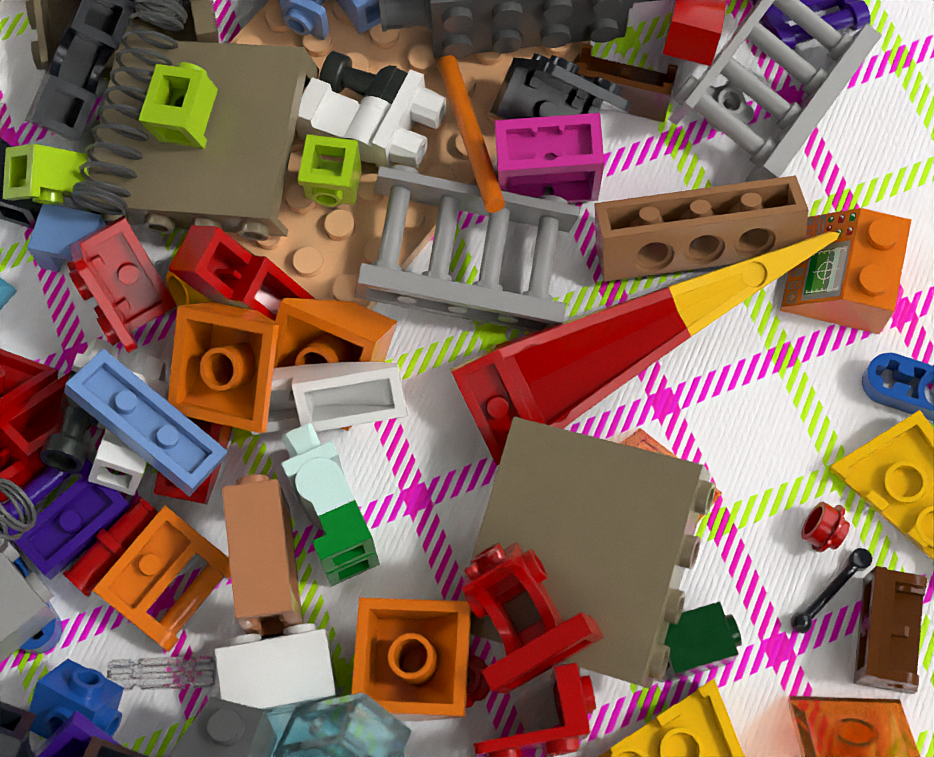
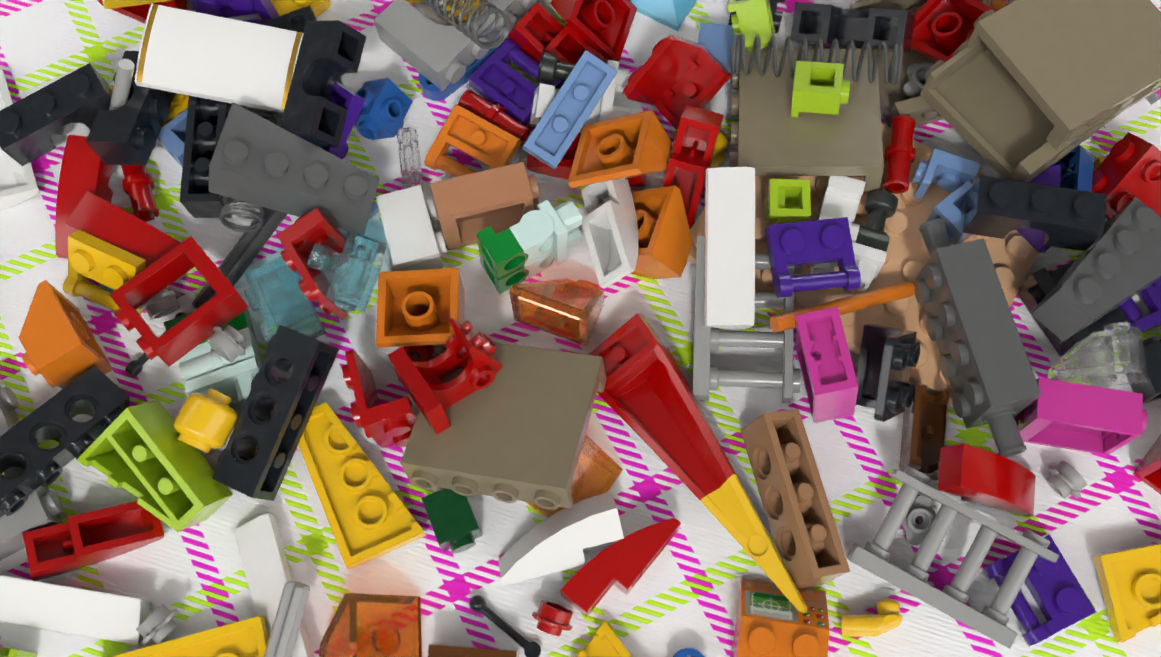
camera: 85 degrees right, 0 degrees up
none -> white slope [499,491,624,586]
none -> clear orange slope [509,278,604,347]
none -> red slope [560,518,681,617]
none -> white slope [704,167,755,330]
none -> dark purple plate [765,217,861,298]
none -> yellow arm [841,600,903,637]
none -> red pin [884,115,916,194]

